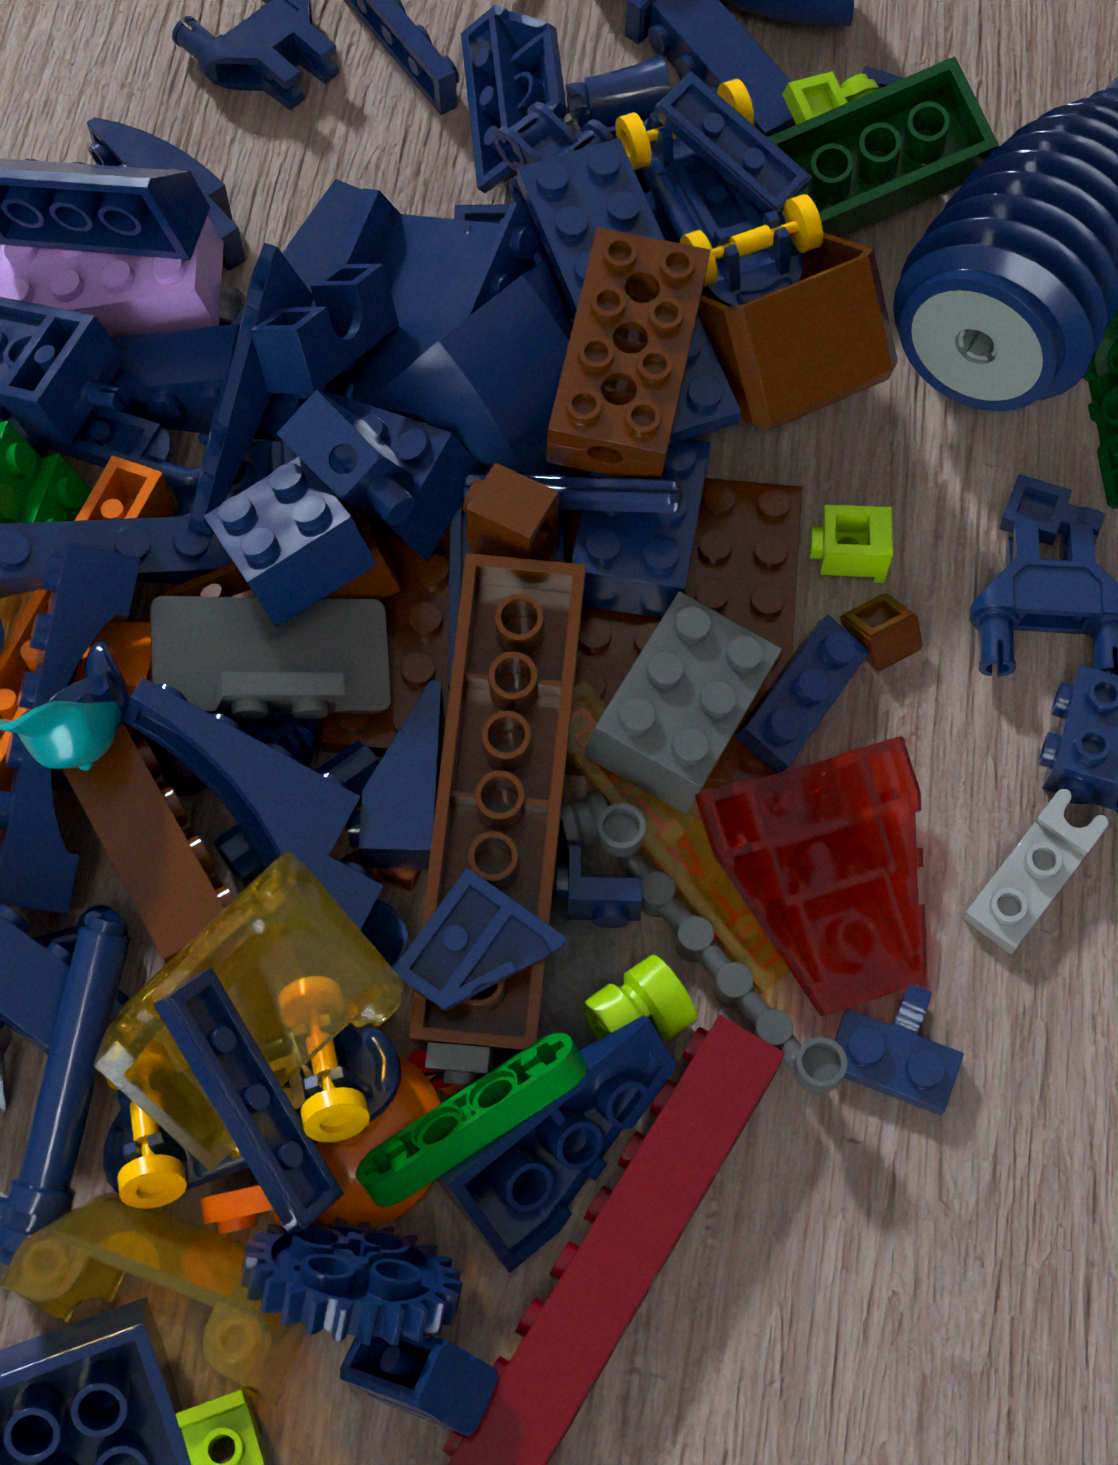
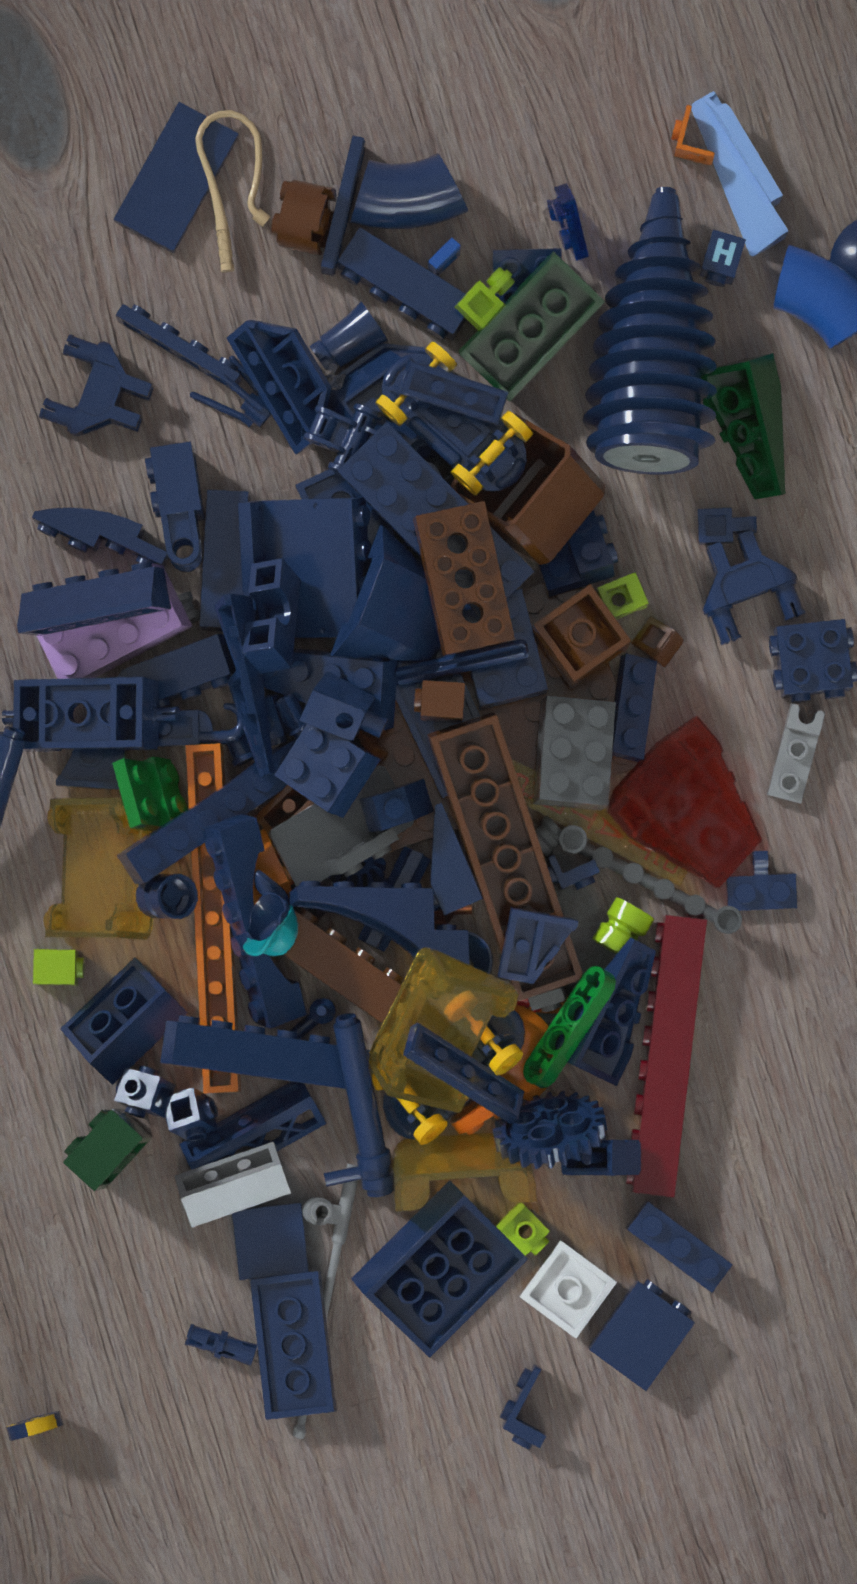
camera: 25 degrees left, 20 degrees up
none -> dark blue brick [145,441,205,572]
none -> dark blue plant [190,355,271,428]
none -> dark blue slope [359,778,434,832]
none -> blue tile [428,237,461,276]
none -> reddish brown brick [532,584,631,689]
none -> dark blue plate [538,510,618,597]
none -> clear blue hinge [547,183,589,261]

